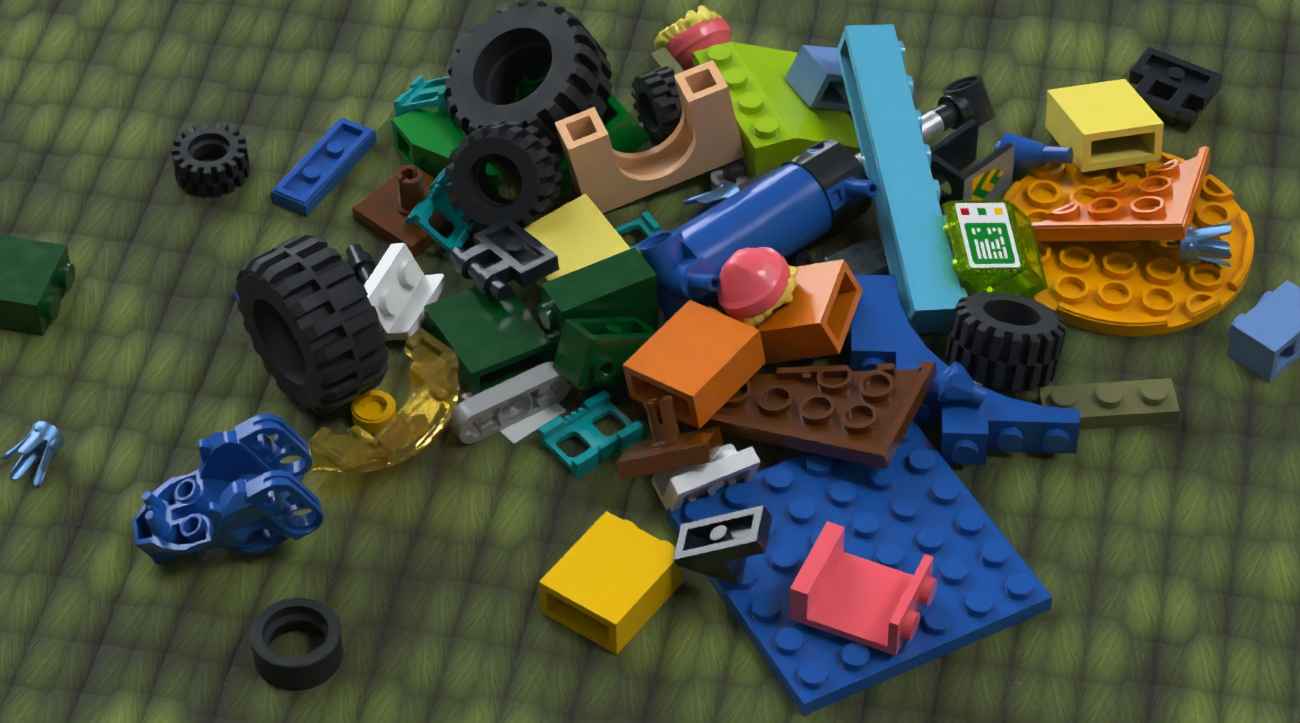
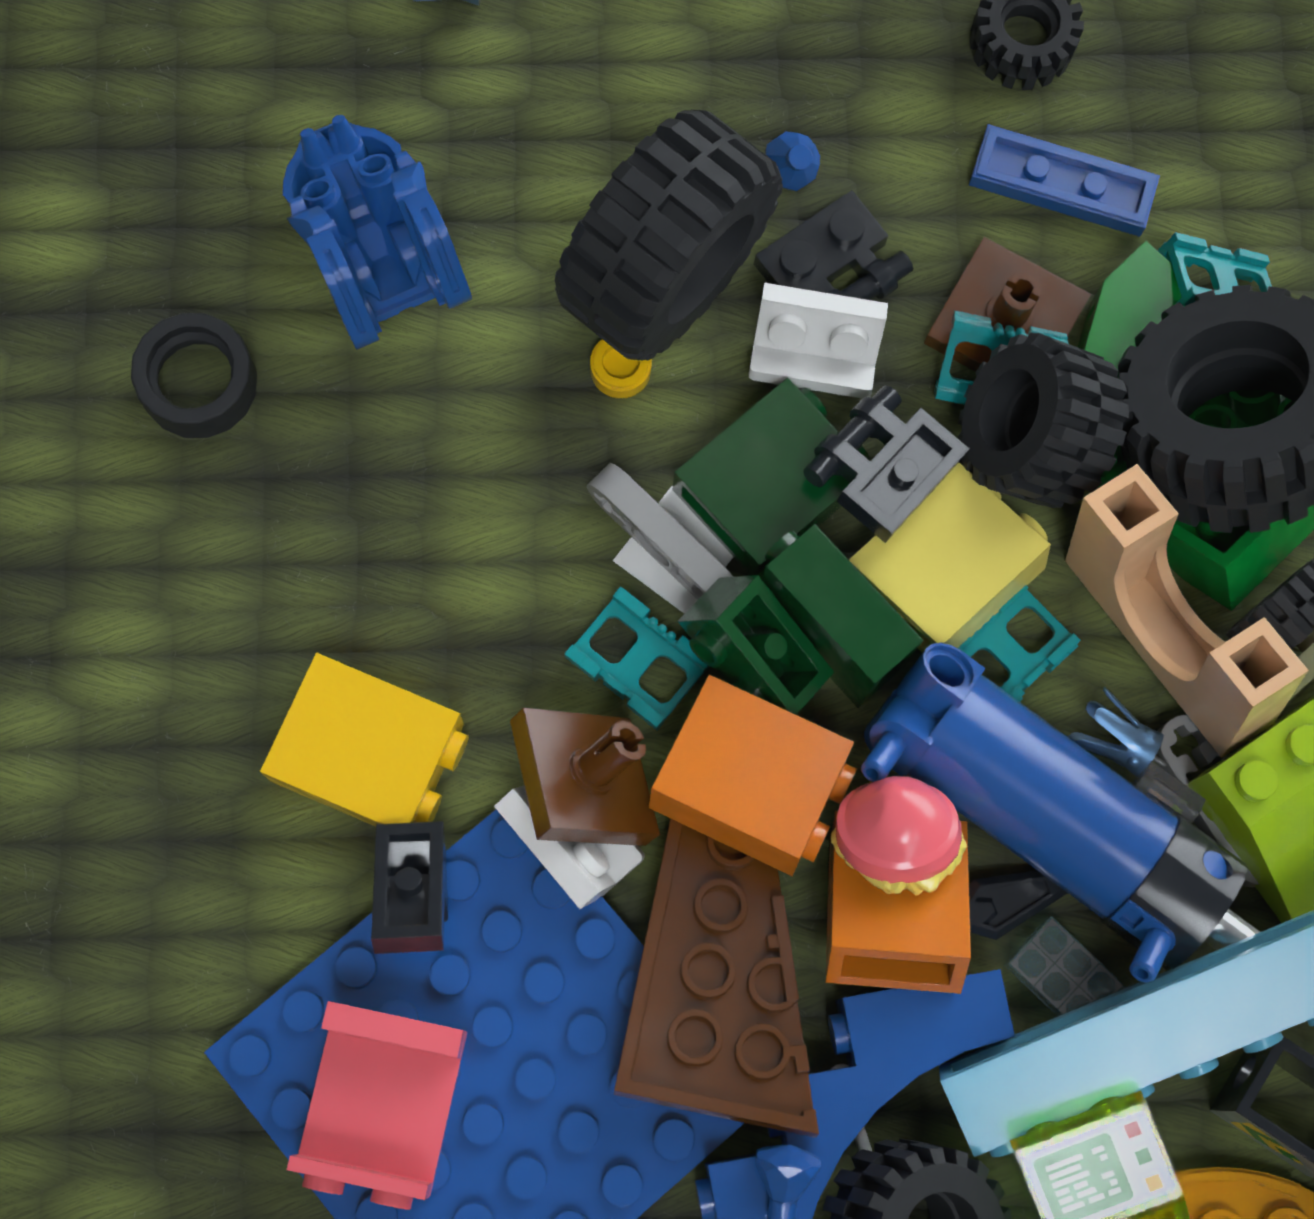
camera: 70 degrees right, 30 degrees up
clear yellow windscreen [308,327,459,472] -> none

